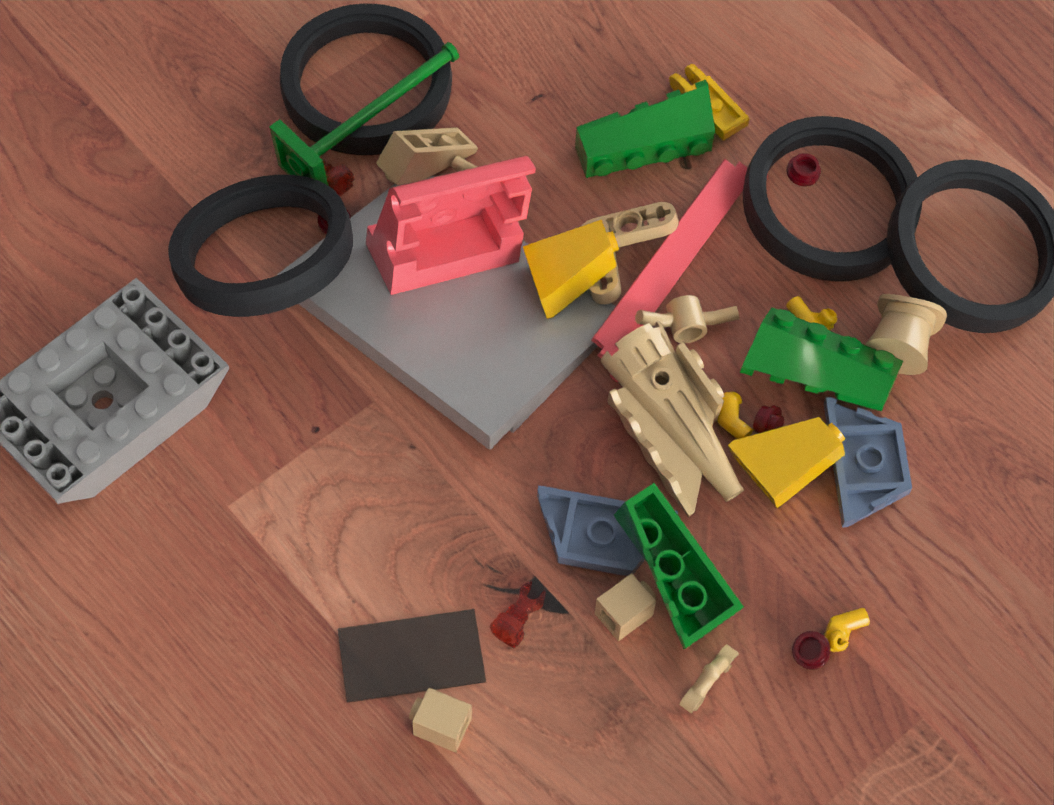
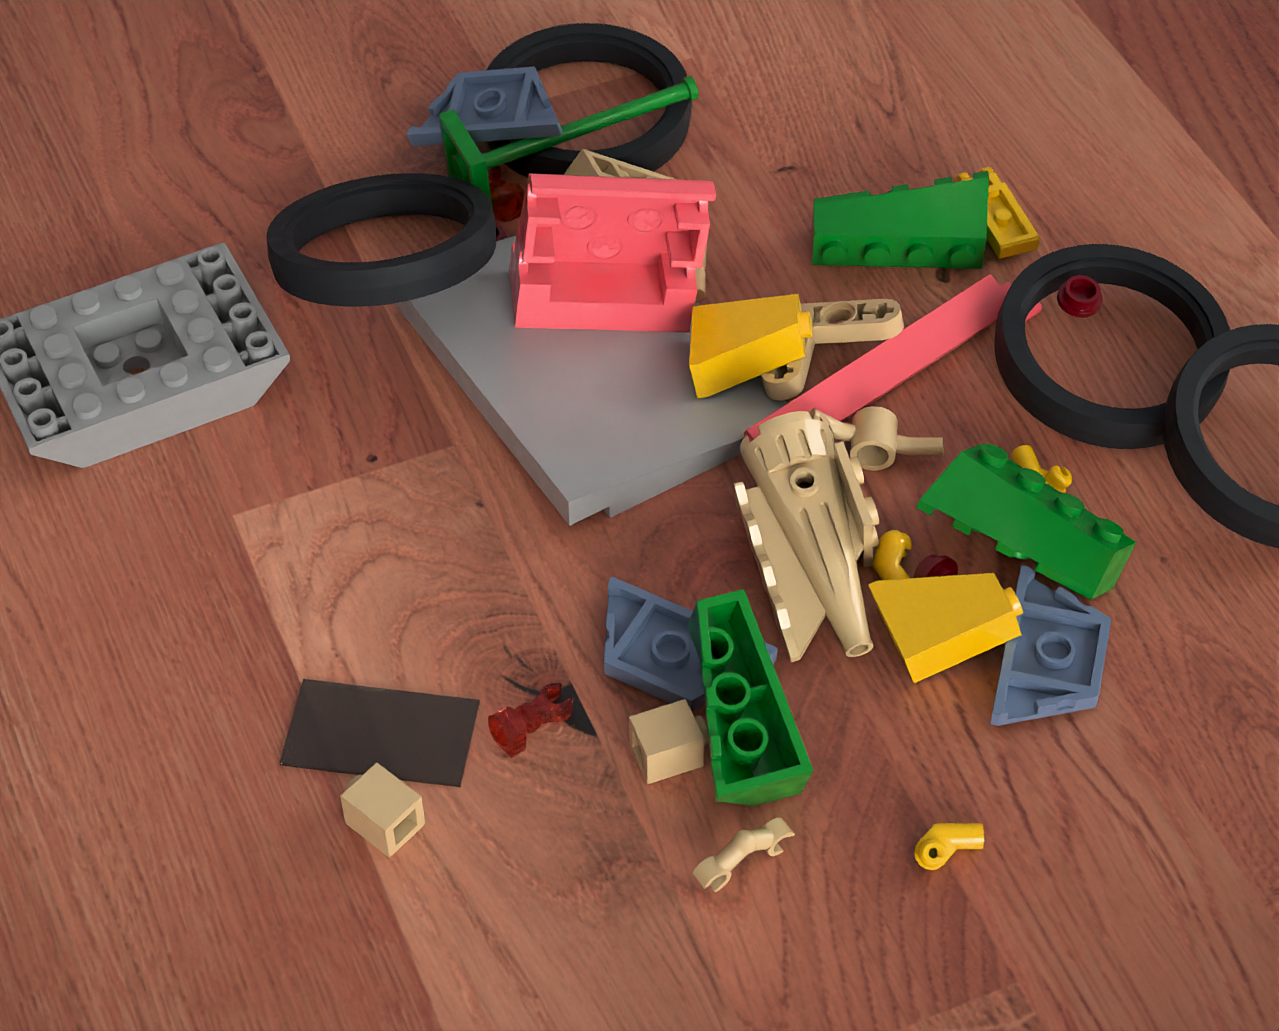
camera: 20 degrees right, 10 degrees down
dark red plate [792,631,831,670] -> none
tan hat [865,294,947,375] -> none
none -> sand blue wing [407,67,562,146]

